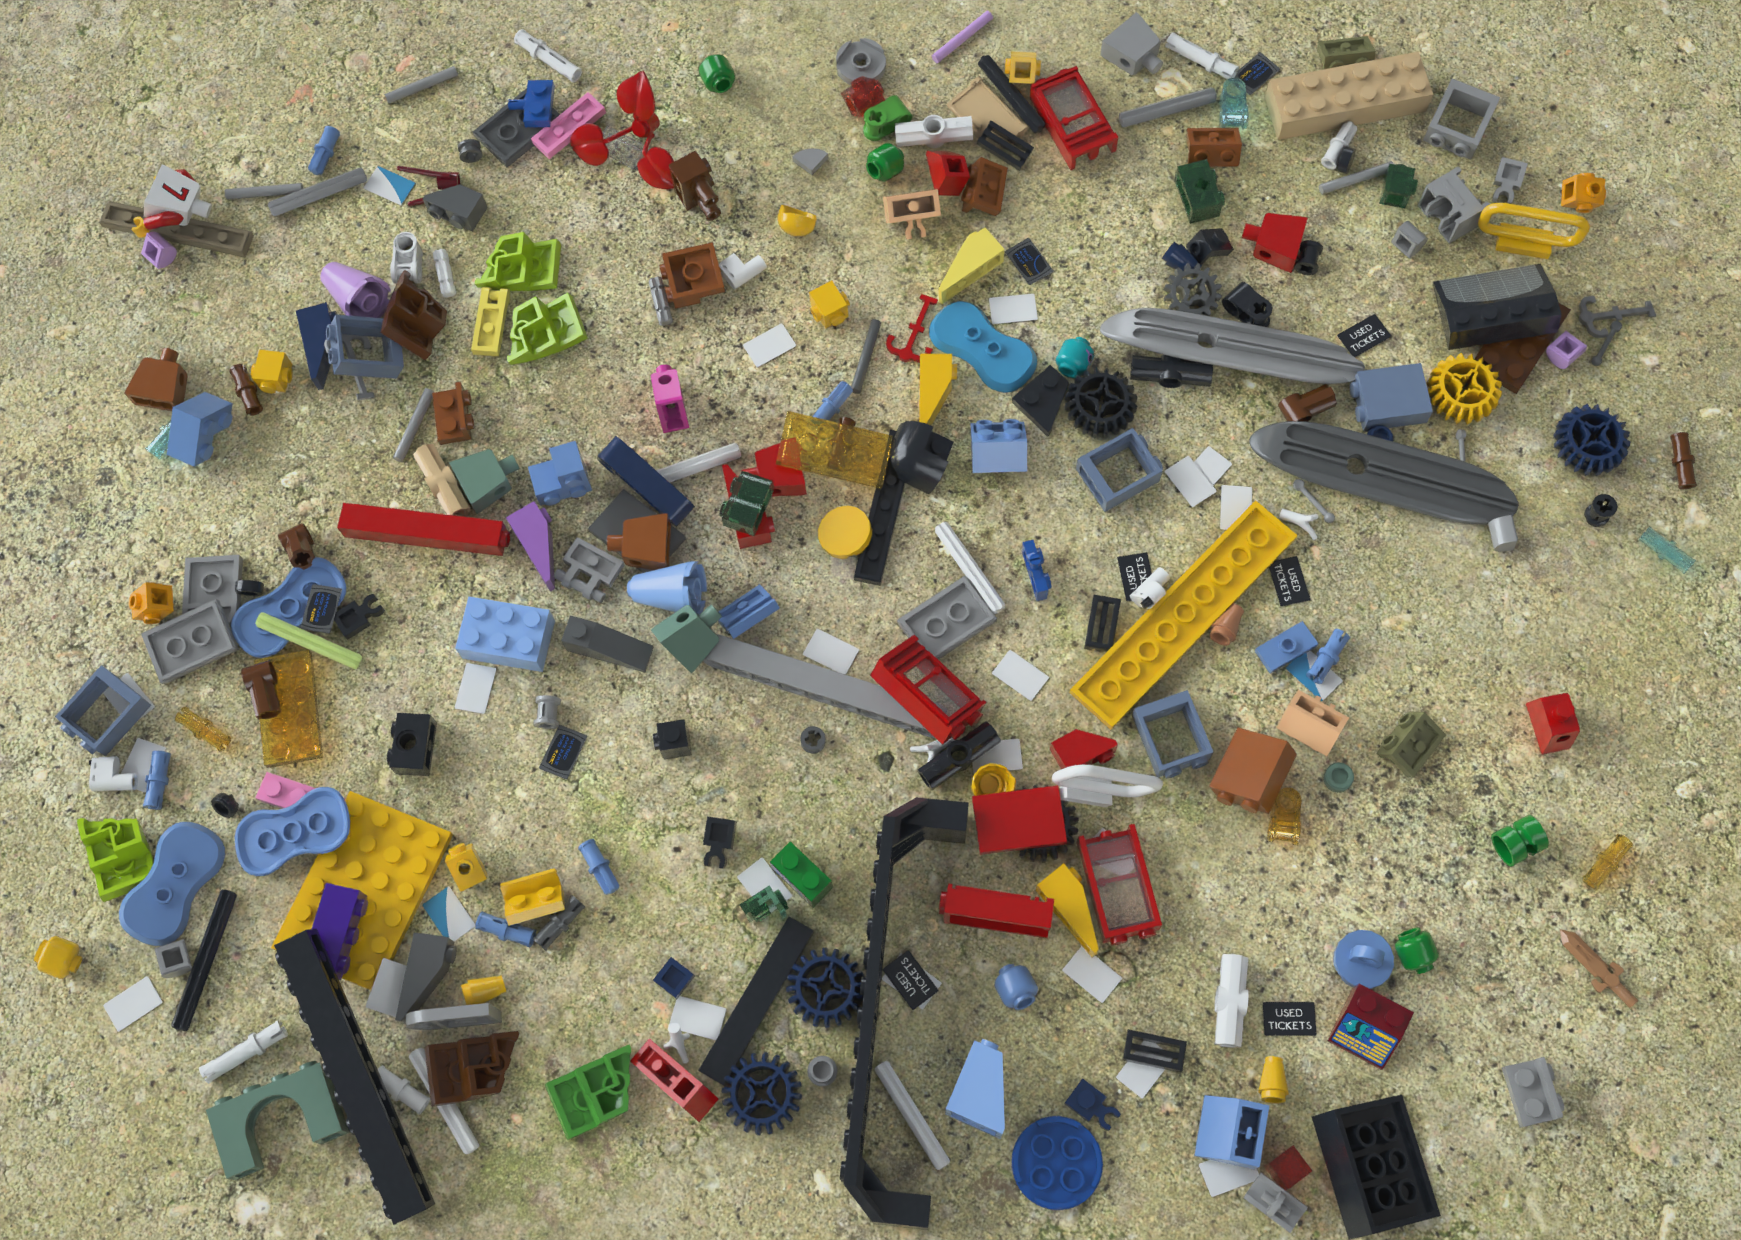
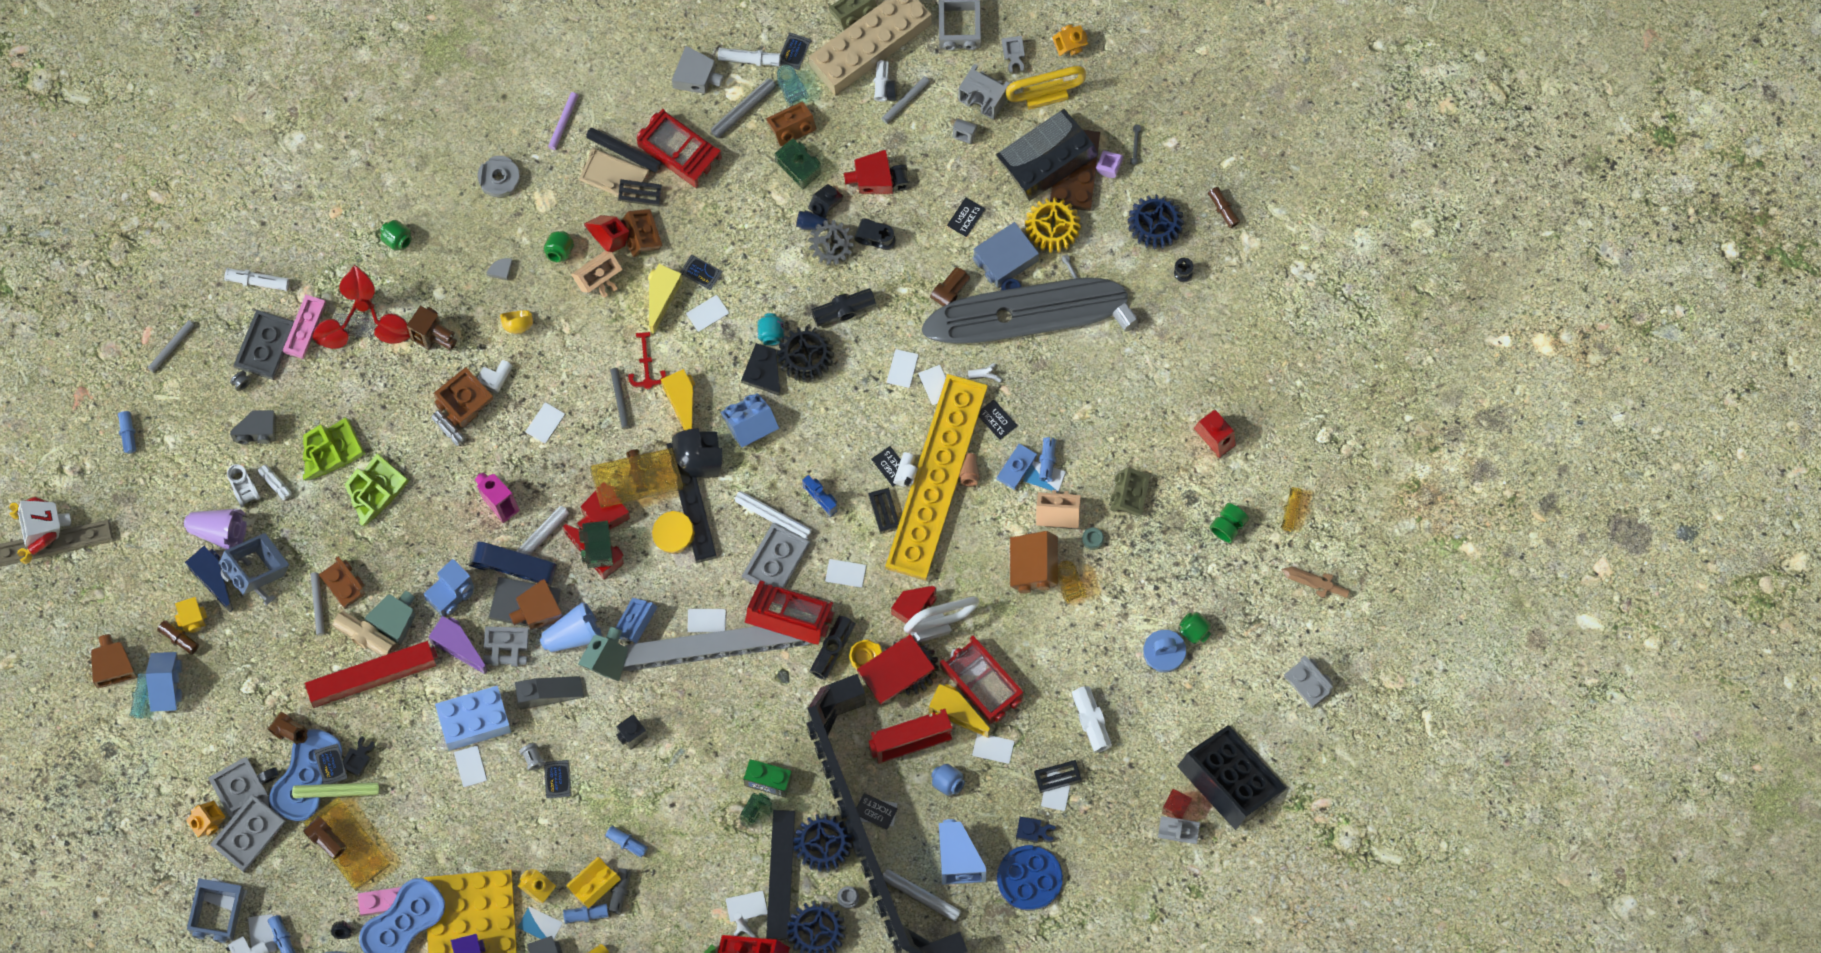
camera: 30 degrees left, 0 degrees up
lavender brick [141,232,177,269] -> none
clear yellow pin [175,707,231,752] -> none
light grey piece [225,183,304,199] -> none
light grey axle [268,168,367,216] -> none
sticker [364,166,415,205] -> none
reddish brown slope [380,270,447,361] -> none
black brick [387,713,437,776] -> none
dark red plant [397,166,461,206] -> none
light yellow plate [471,287,510,356] -> none
blue plate [508,80,555,127] -> none
dark blue plate [653,957,695,999] -> none
black plate [703,816,737,869] -> none
white sticker [737,858,792,915] -> none
dark grey bush [800,726,826,754] -> none
yellow brick [809,280,850,329] -> none
medium blue axle [809,381,853,430] -> none
clear red brick [841,76,885,118] -> none
bright green piece [863,95,913,141] -> none
white piece [895,115,973,148] -> none
white bar [910,738,955,762] -> none
dark azure plate [929,301,1037,393] -> none
white sticker [972,739,1023,774] -> none
yellow brick [1005,51,1041,84] -> none
sand blue window [1076,428,1163,512] -> none
light grey piece [1100,308,1365,384] -> none
sand blue window [1132,690,1214,779] -> none
white sticker [1164,456,1216,507] -> none
medium blue slope [1194,1095,1269,1170] -> none
white sticker [1199,1160,1259,1197] -> none
yellow cone [1258,1056,1289,1104] -> none
black sticker [1262,1002,1317,1036] -> none
light grey hinge [1293,479,1335,523] -> none
slope [1327,983,1414,1070] -> none
clear green brick [1379,163,1418,209] -> none
flat silver piece [1579,296,1656,338] -> none
clear light blue pin [1638,526,1696,574] -> none

